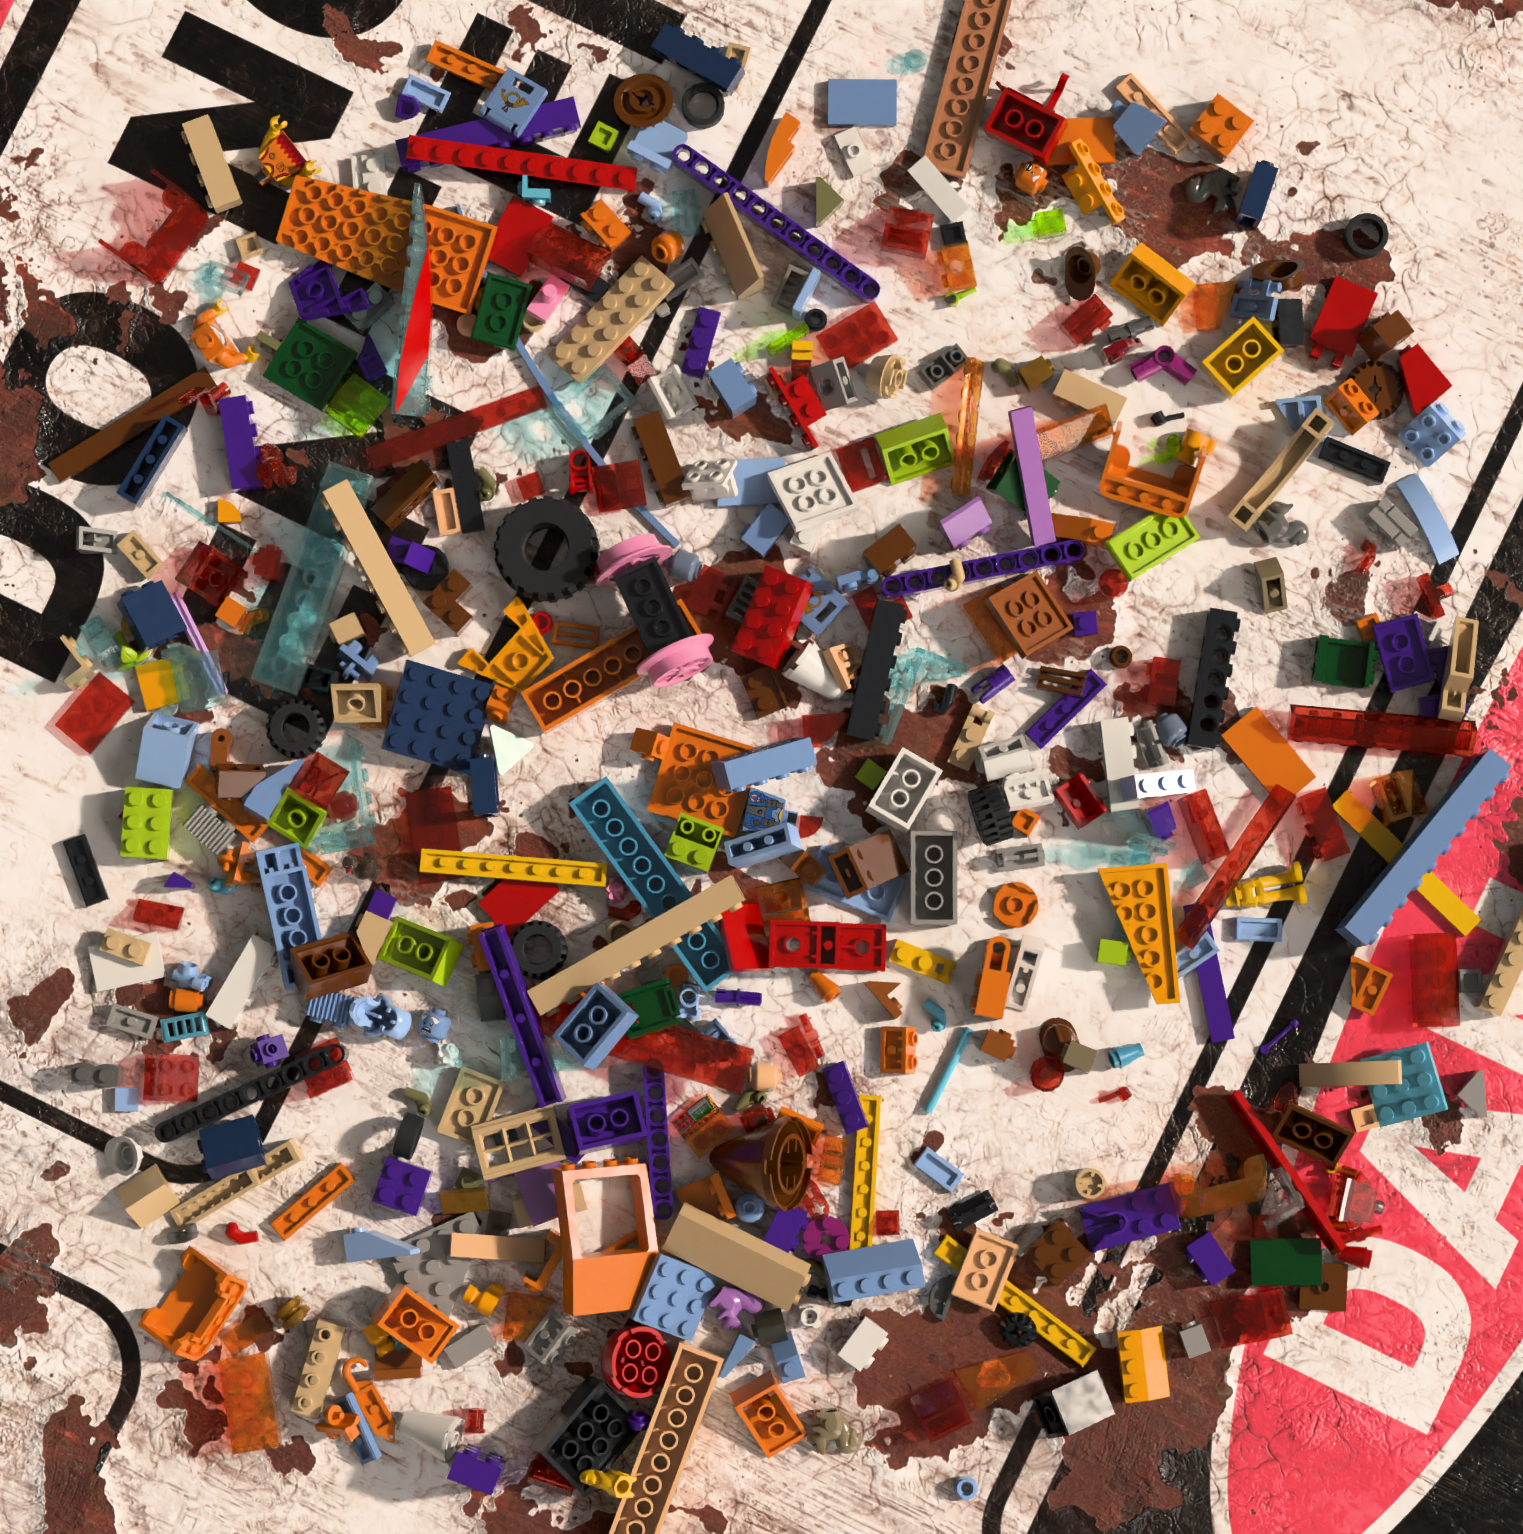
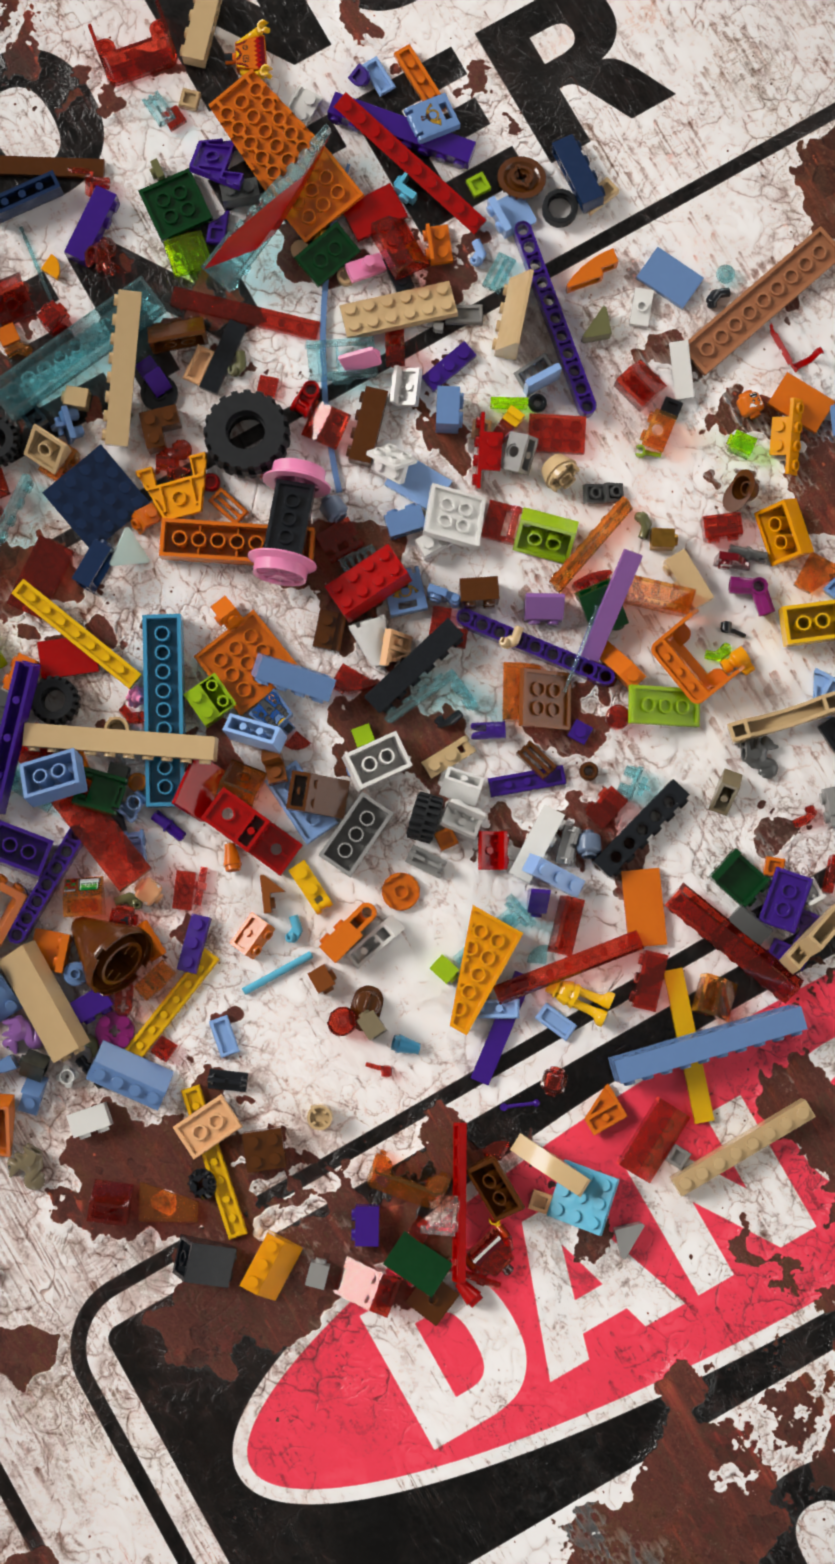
camera: 30 degrees right, 0 degrees up
orange torso [190,299,261,369] -> none
orange head [651,229,685,264] -> none
dark grey tile [928,1276,956,1322] -> none
light blue plate [954,1476,978,1500] -> none
red brick [983,88,1068,165] -> none
dark purple plate [1078,1183,1181,1253] -> none
none -> clear red animal [155,439,192,480]
none -> bright pink slope [338,346,382,373]
none -> clear red head [540,1066,568,1097]
none -> clear light blue piece [563,605,600,693]
none -> clear light blue hips [616,765,651,801]
none -> black arm [706,287,730,309]
none -> dark grey slope [728,904,773,946]

